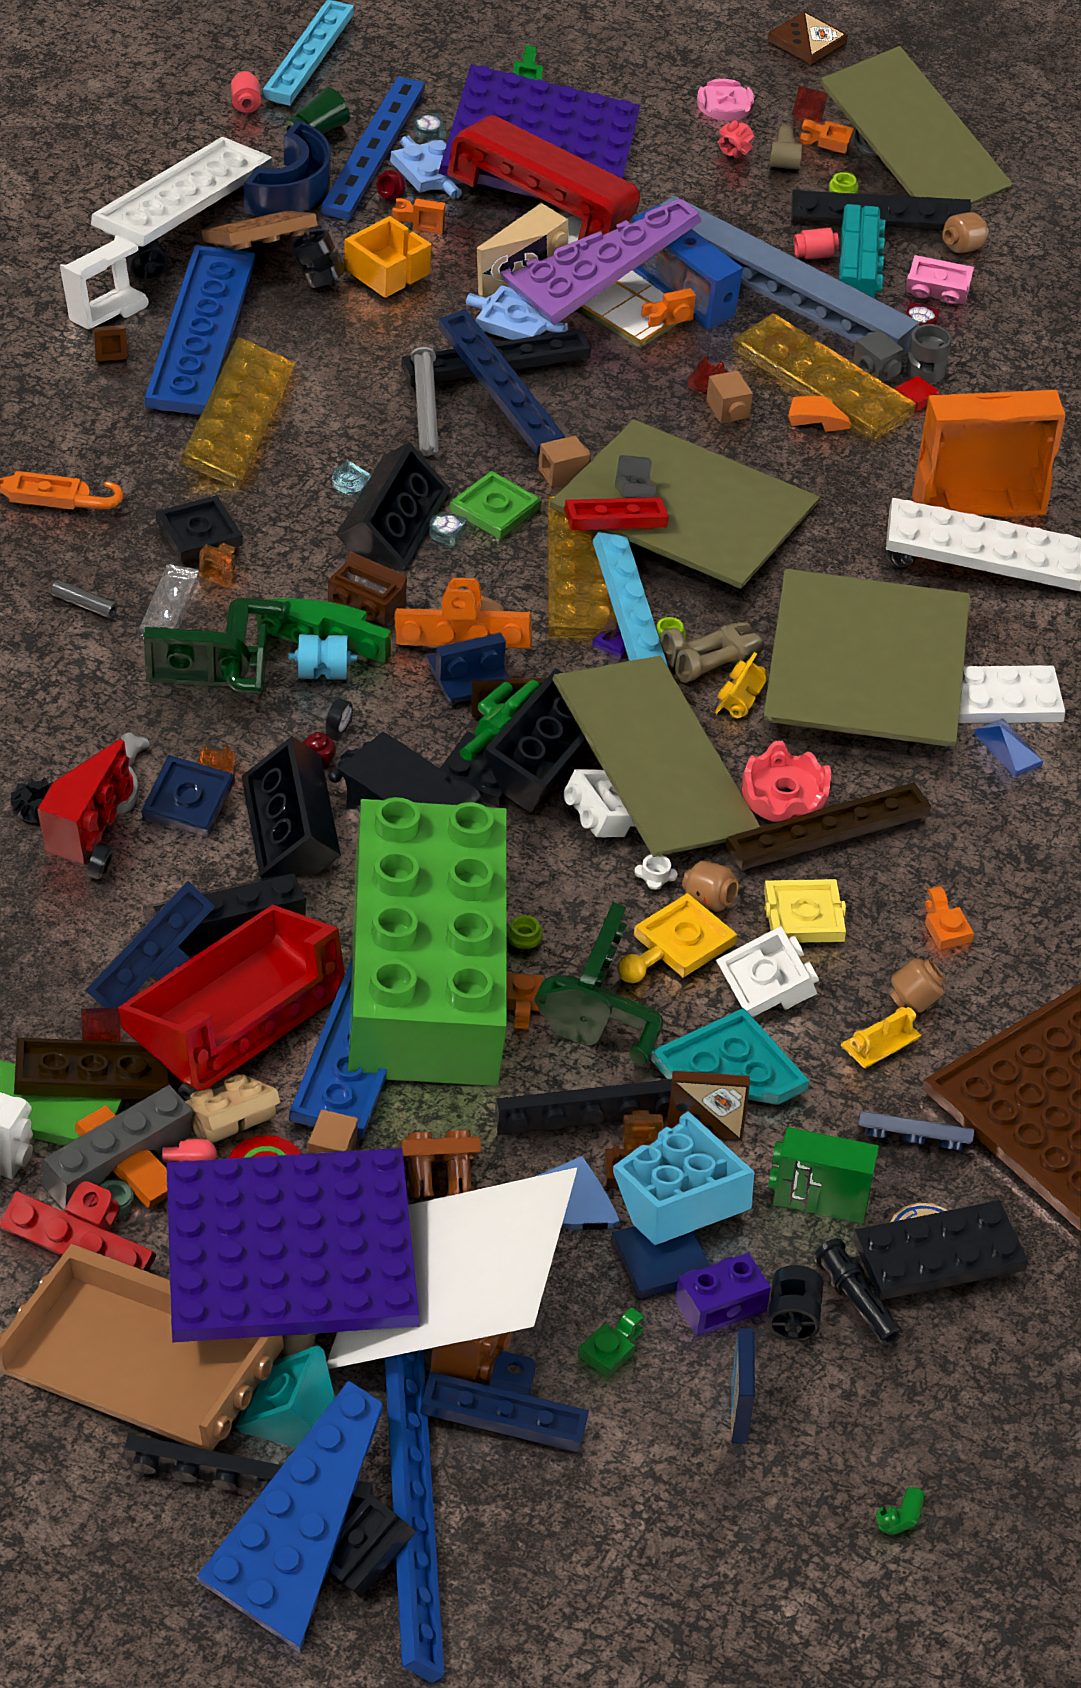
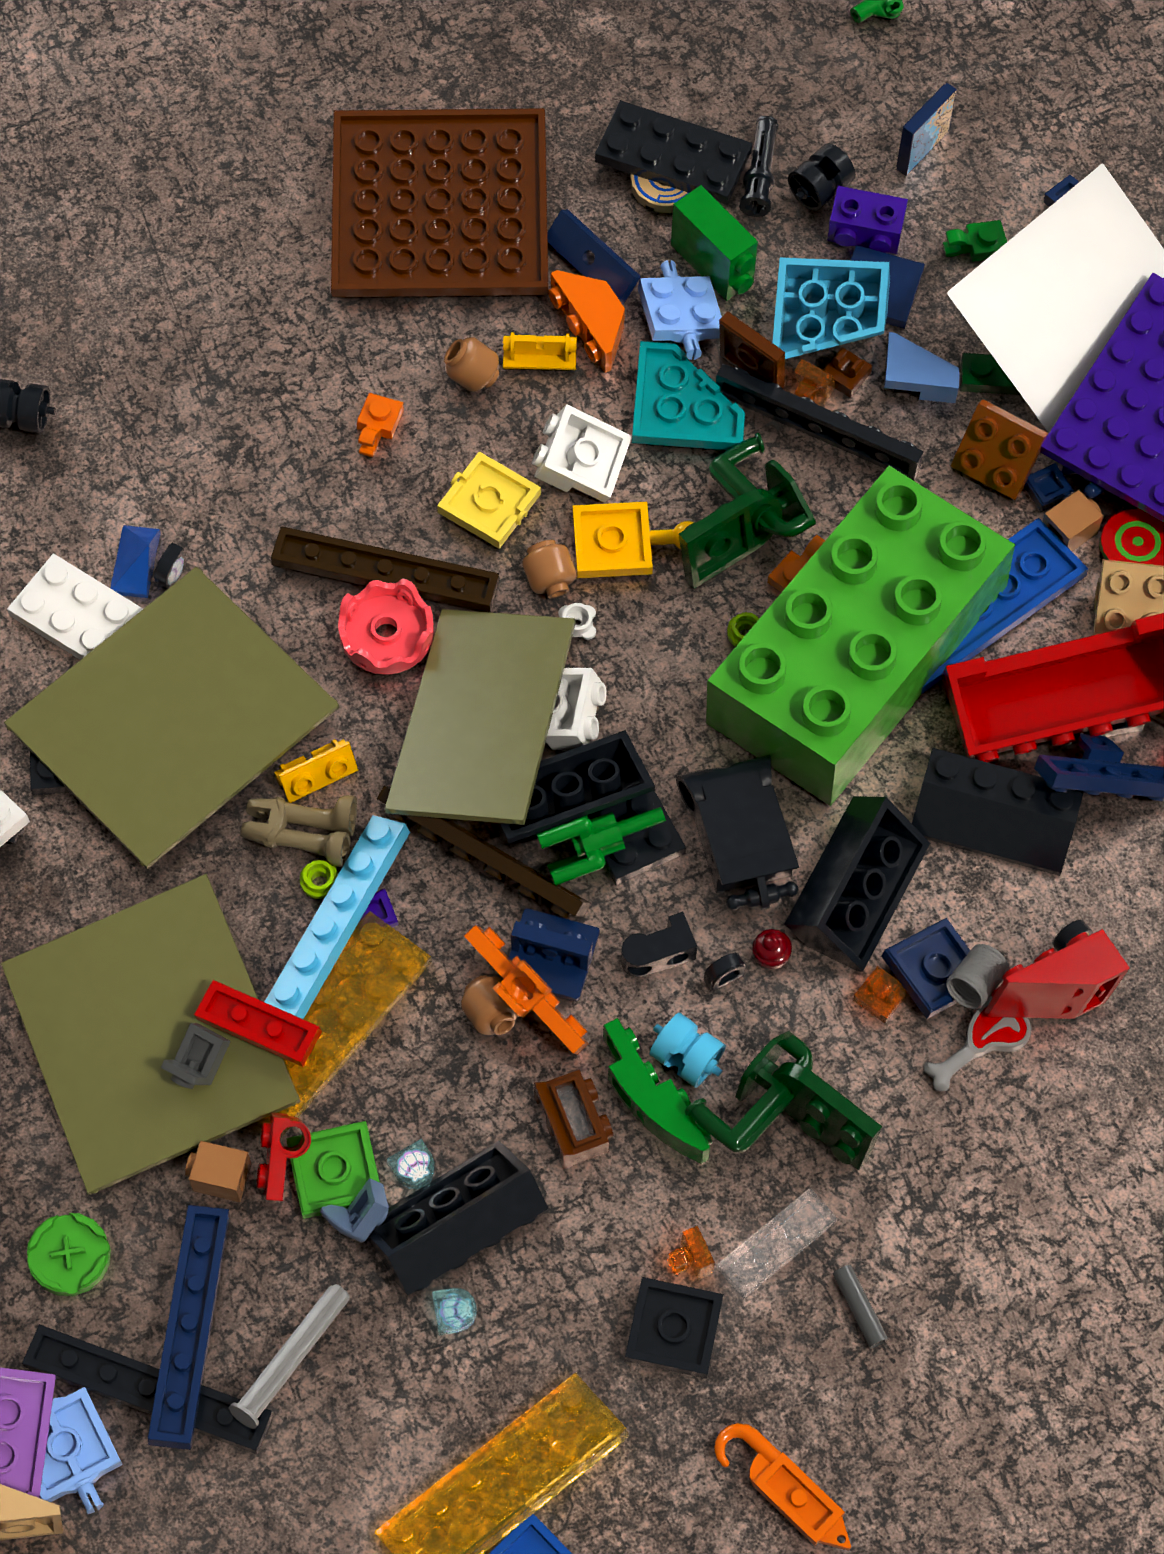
camera: 140 degrees left, 20 degrees up
black gear [11,777,53,823] -> none
none -> bright green tile [27,1213,111,1296]
none -> black tile [154,542,187,588]
none -> red plate [257,1112,311,1201]
none -> sand blue plate [320,1178,389,1242]
none -> orange slope [548,270,625,373]
none -> black leg [621,911,697,977]
none -> light blue plate [638,260,722,360]
none -> light grey piece [946,944,1009,1009]

